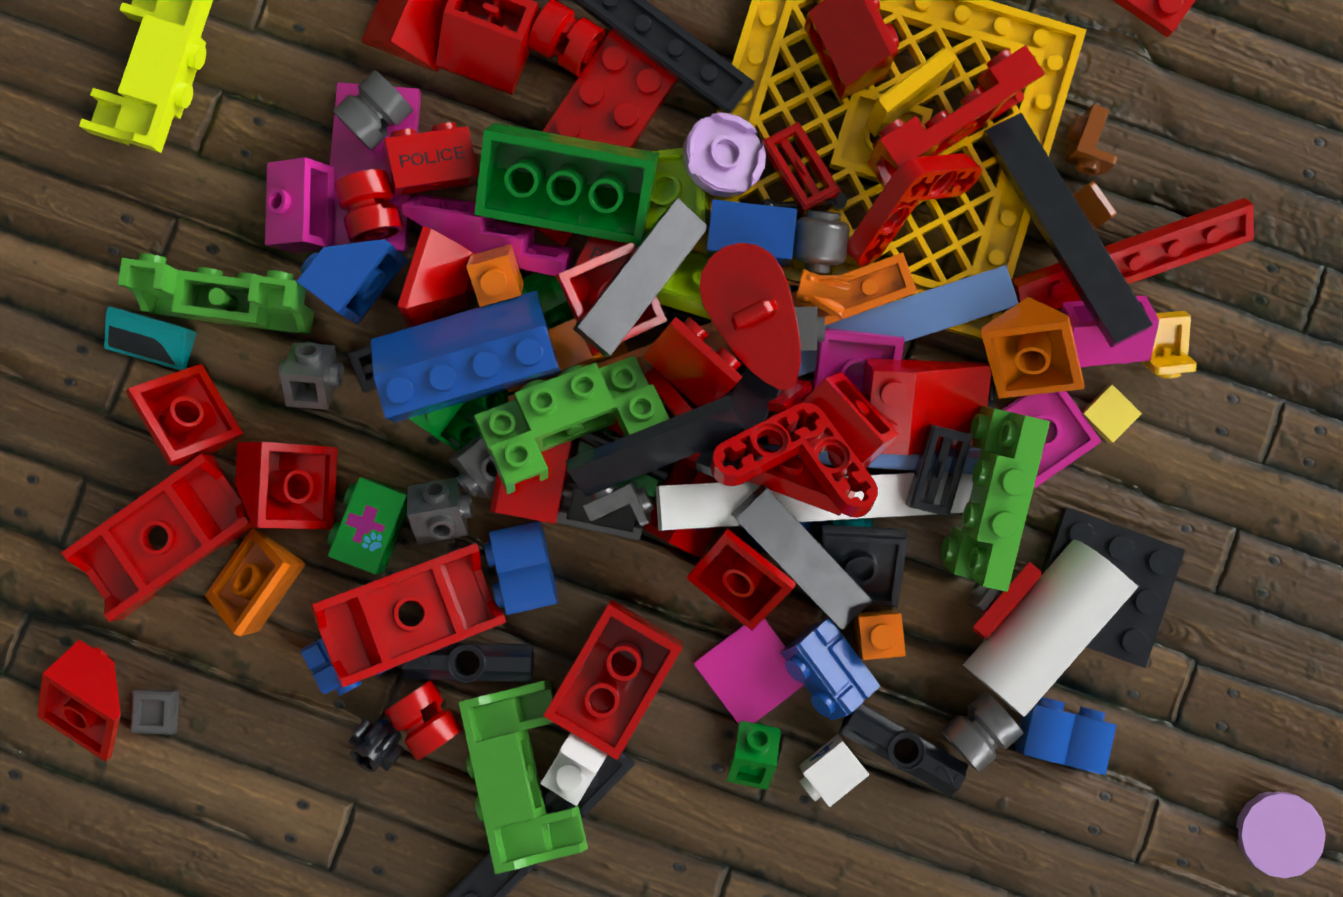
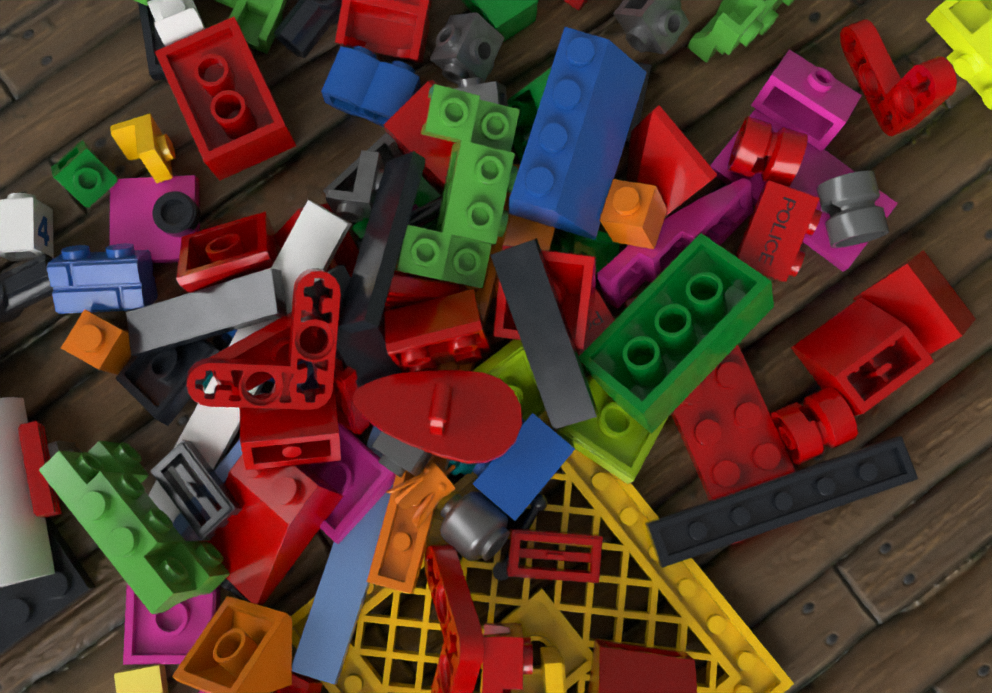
camera: 125 degrees right, 5 degrees down
blue slope [297,239,408,325] -> none
lavender tile [682,112,766,198] -> none
none -> yellow bracket [110,114,176,183]
none -> black tile [152,191,200,237]
none -> red beam [840,19,957,137]

